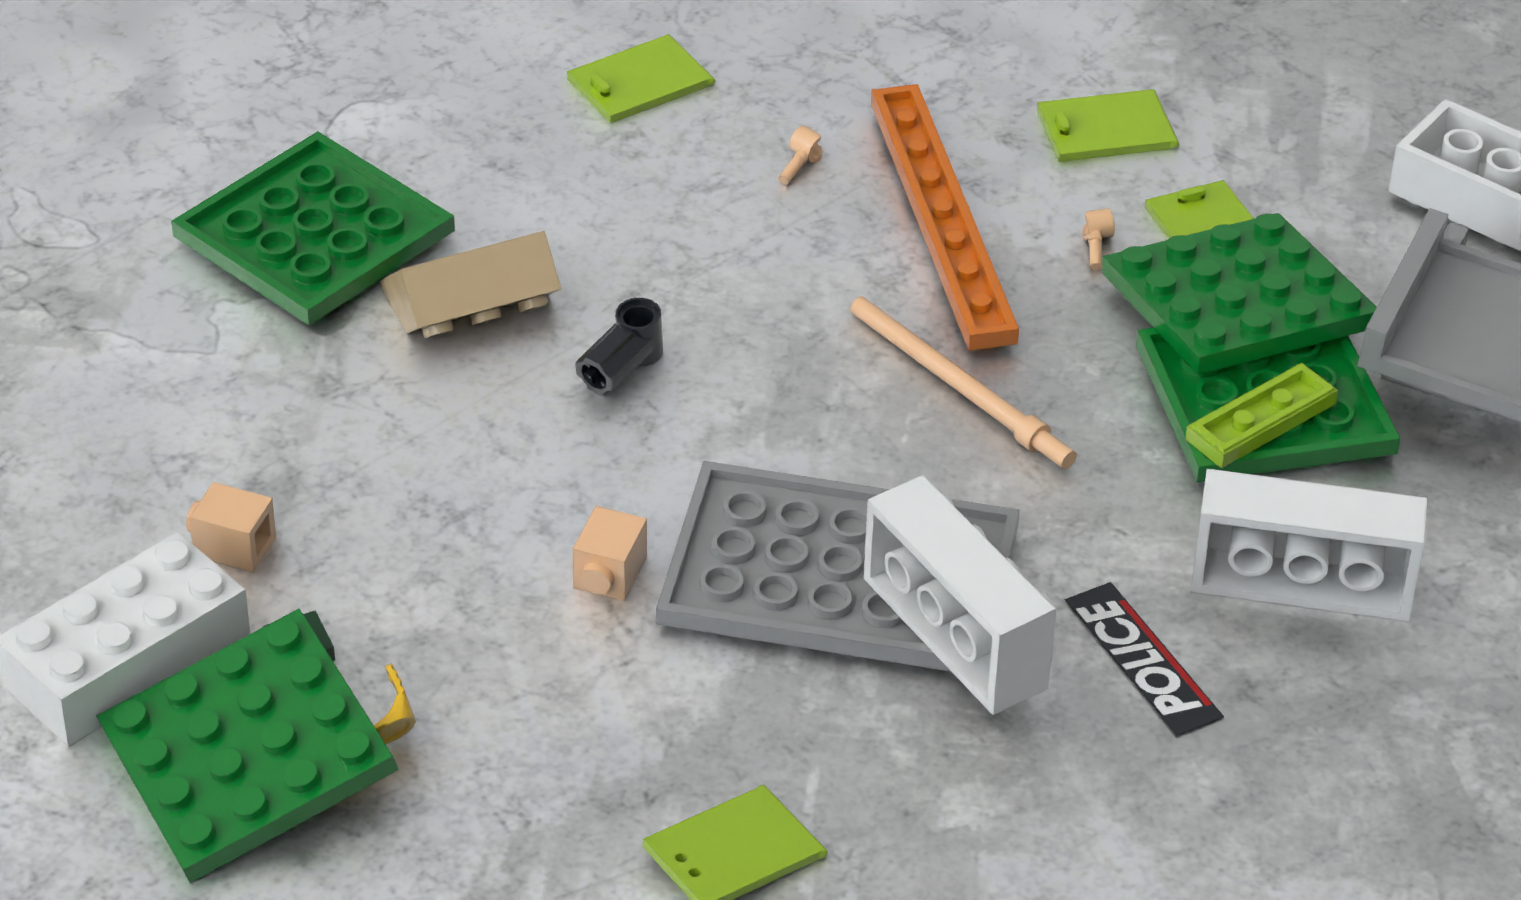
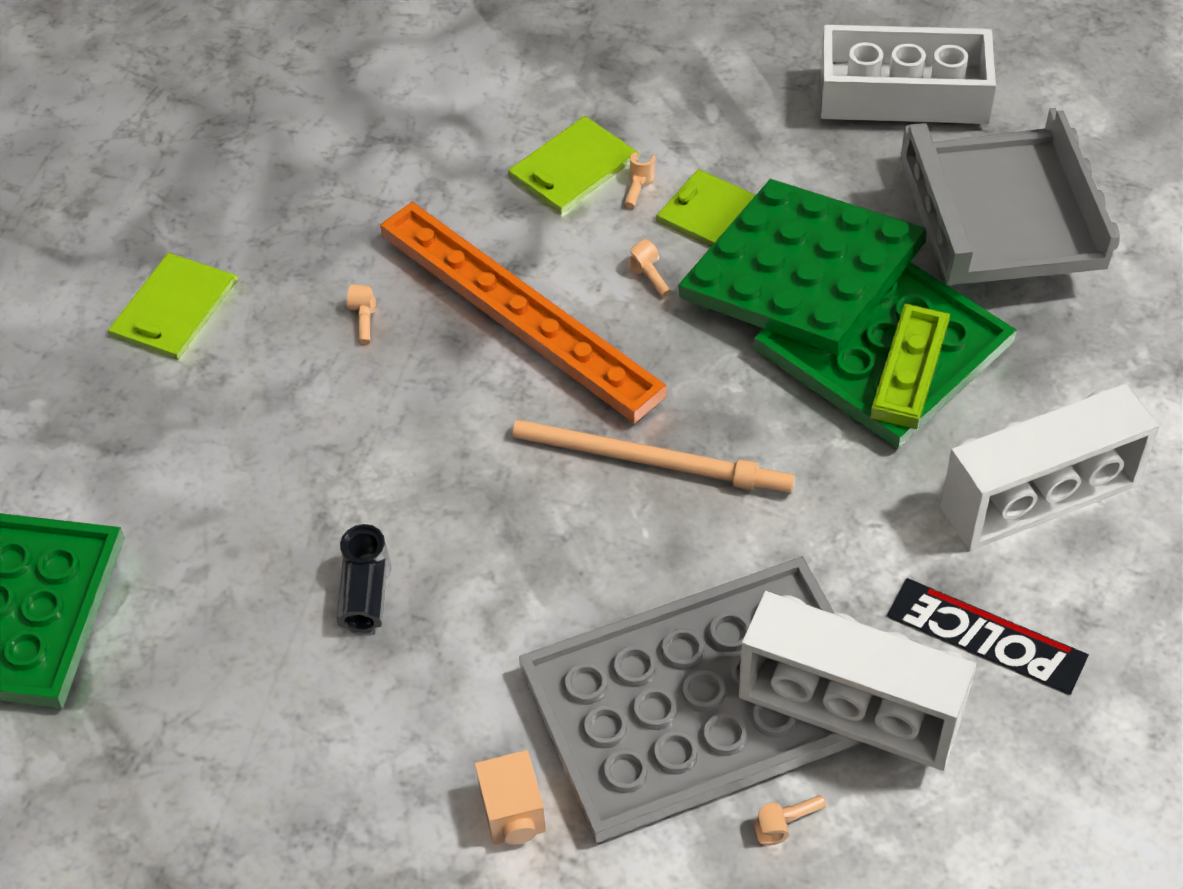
camera: 30 degrees left, 10 degrees up
tan slope [380,230,561,339] -> none
none -> light nougat hand [624,152,656,209]
none -> light nougat hand [754,795,826,846]

